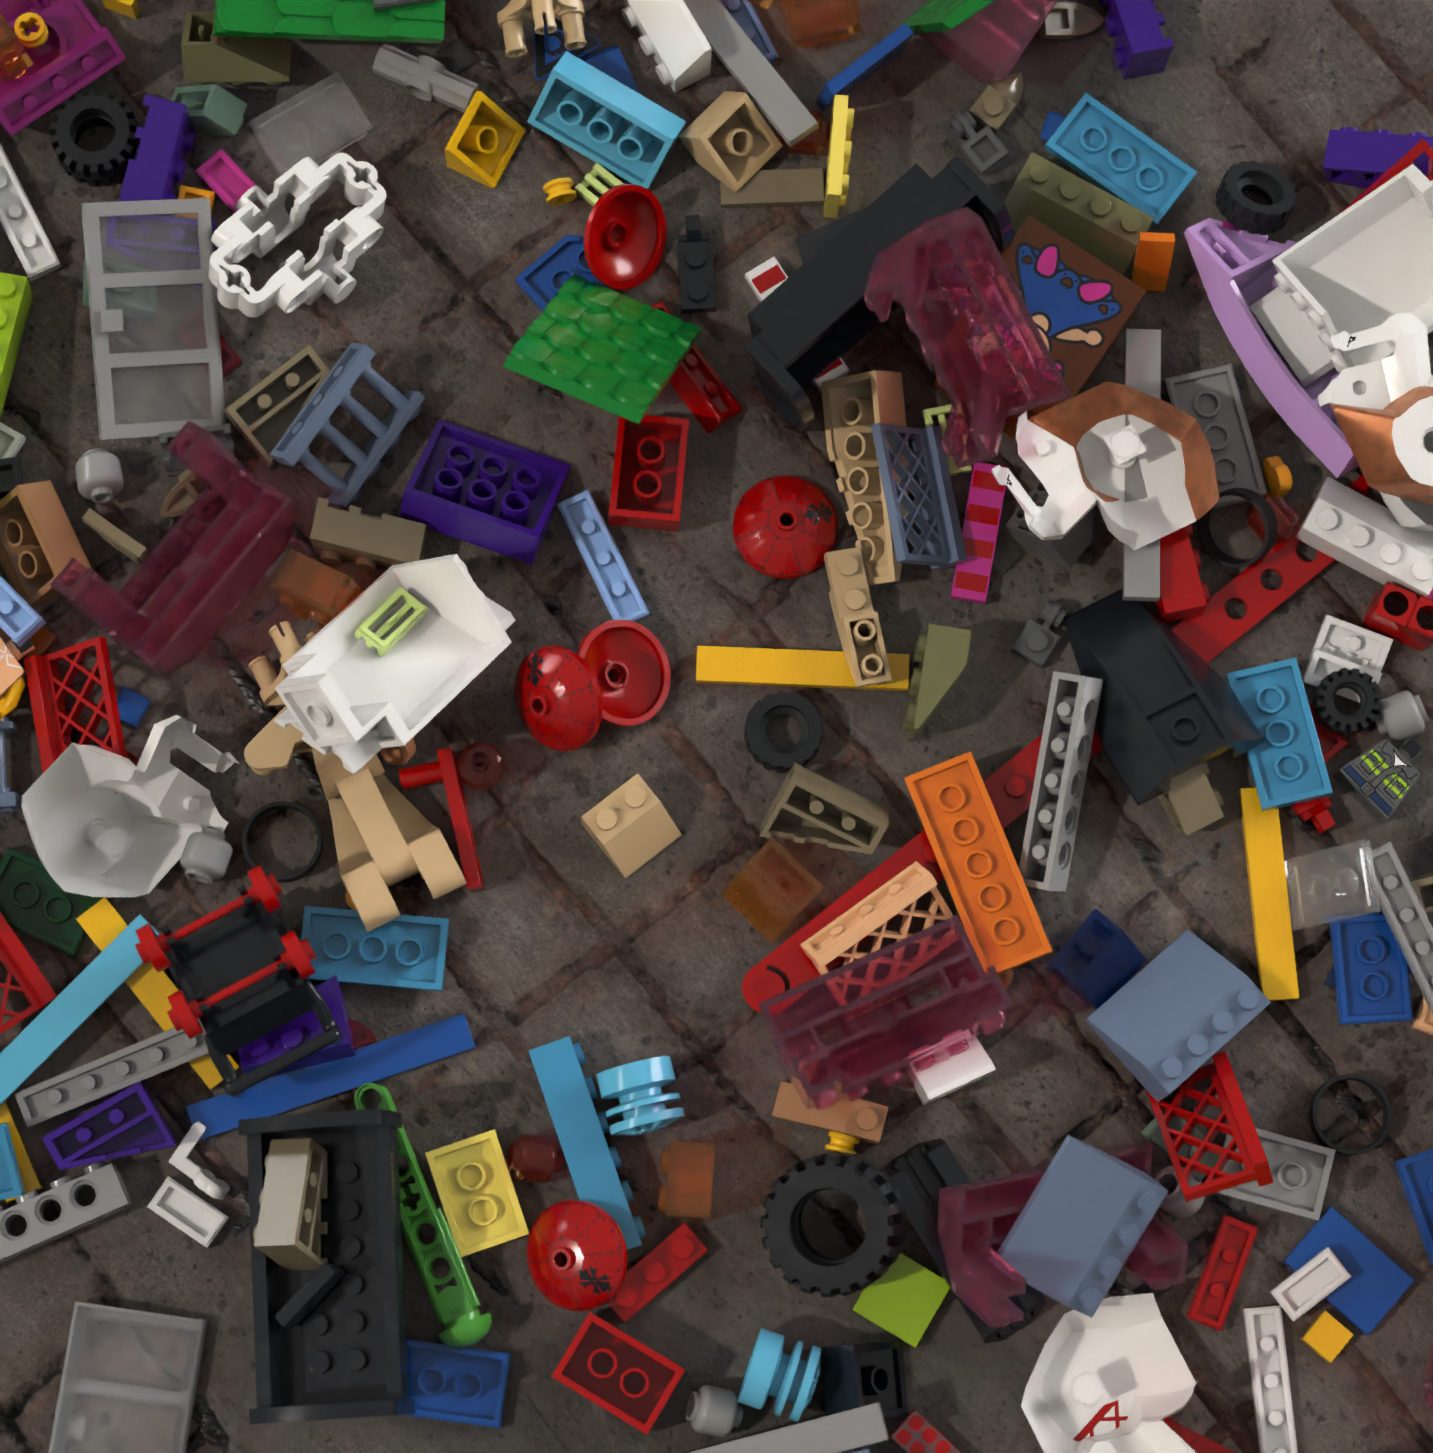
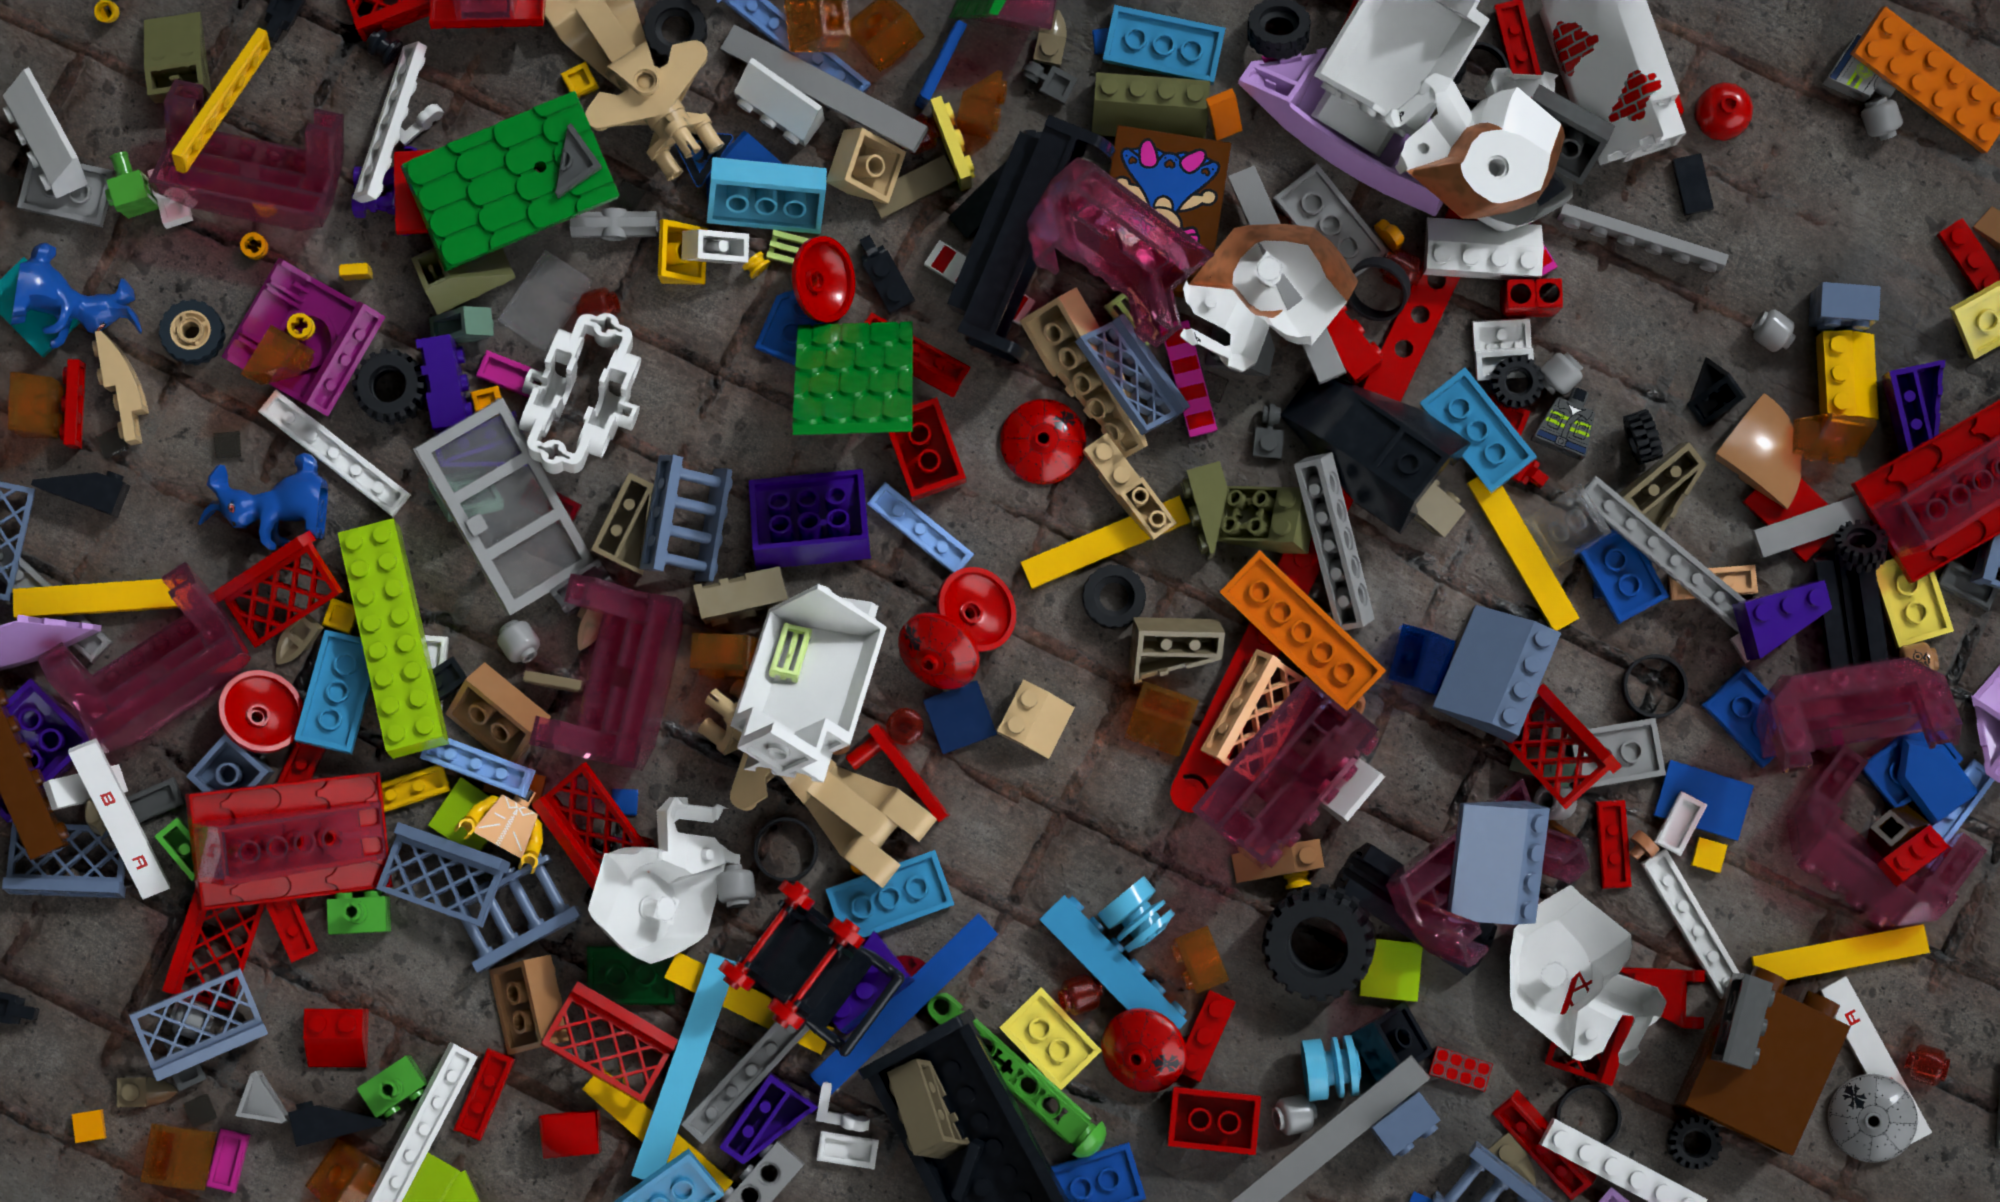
camera: 15 degrees left, 5 degrees up
none -> clear red head [576,287,621,318]
none -> white brick [681,229,749,264]
none -> dark blue tile [923,680,997,755]
none -> clear orange slope [957,70,1008,140]
none -> olive slope [1217,486,1312,554]
none -> nougat tile [1629,830,1660,860]

